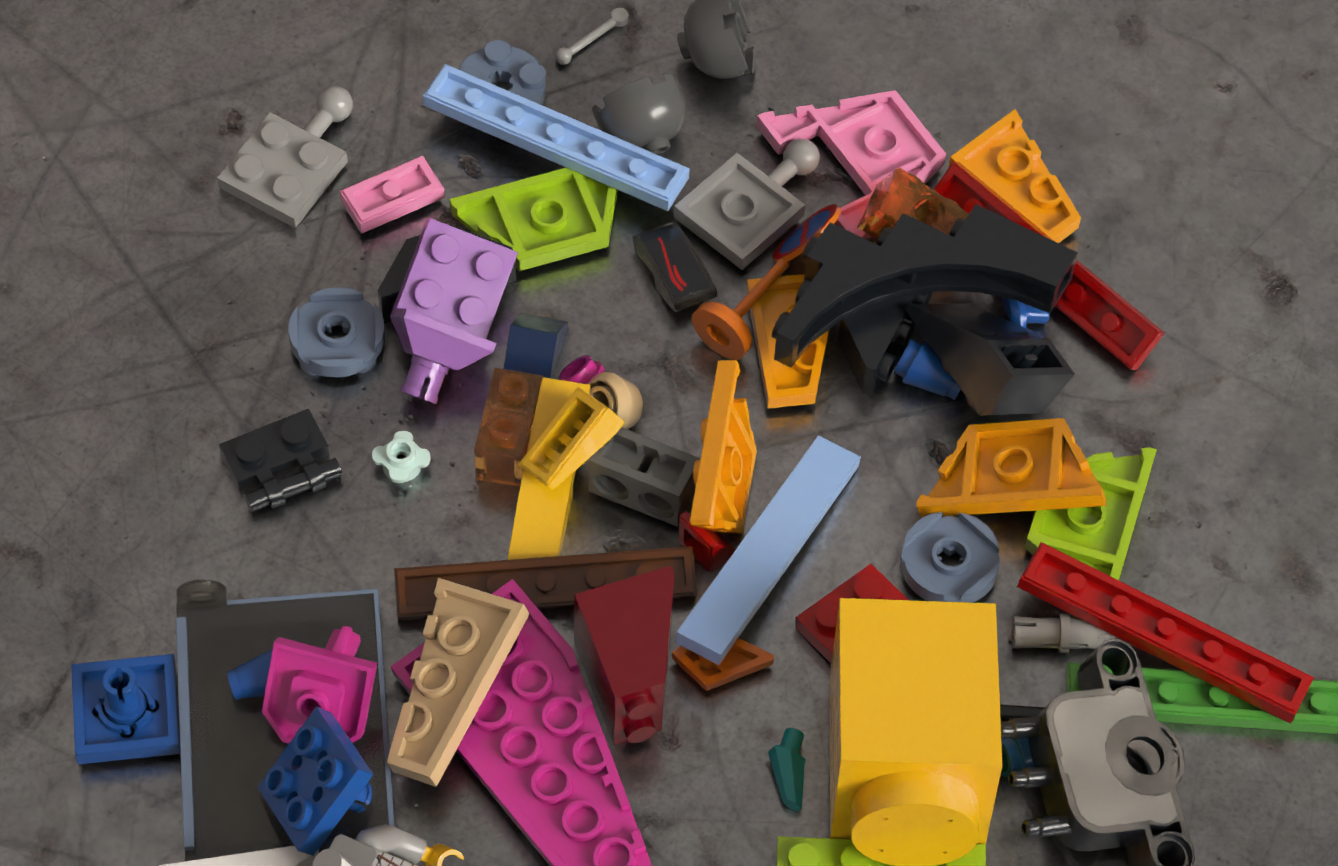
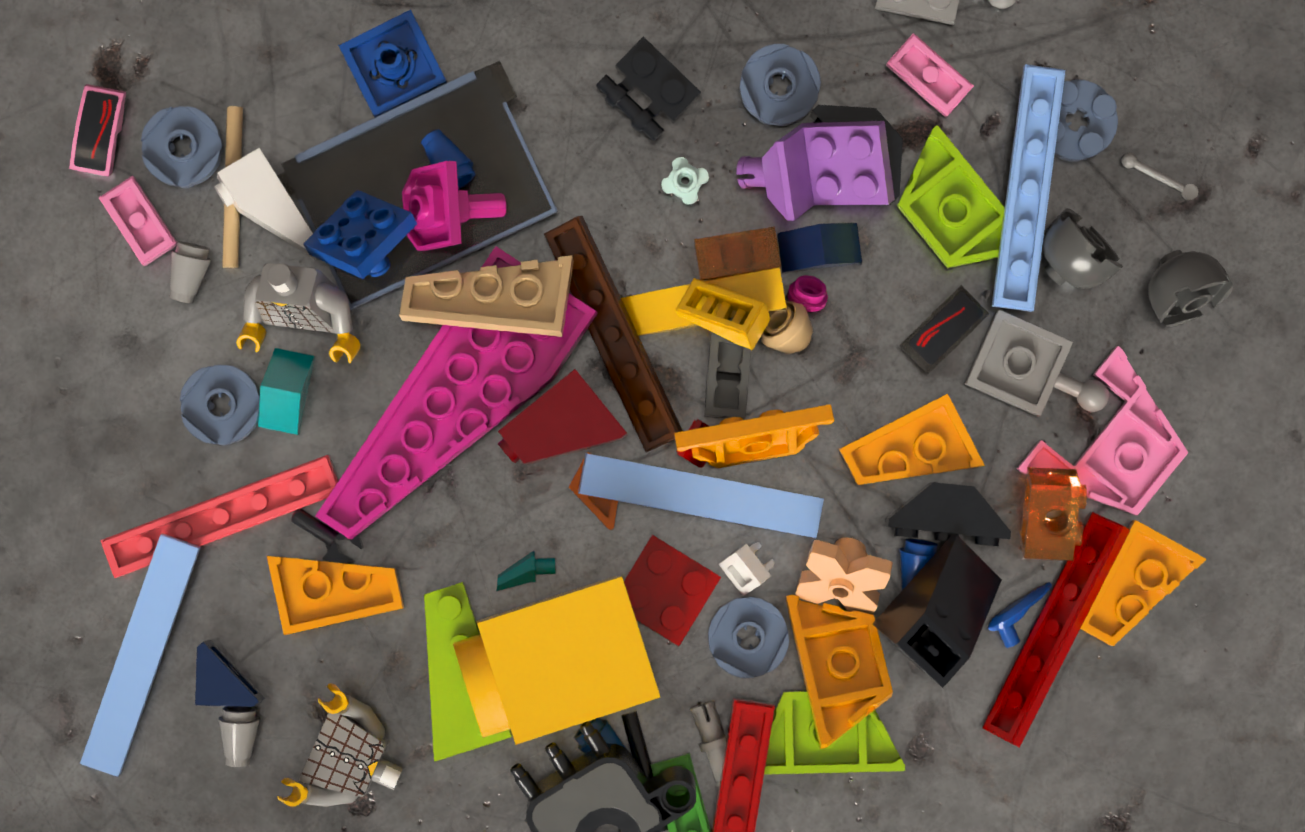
camera: 75 degrees right, 30 degrees up
orange piece [692,204,841,360] -> none
black arch [772,204,1078,368] -> none
none -> white tile [718,542,775,596]
none -> light nougat plant [795,537,893,615]

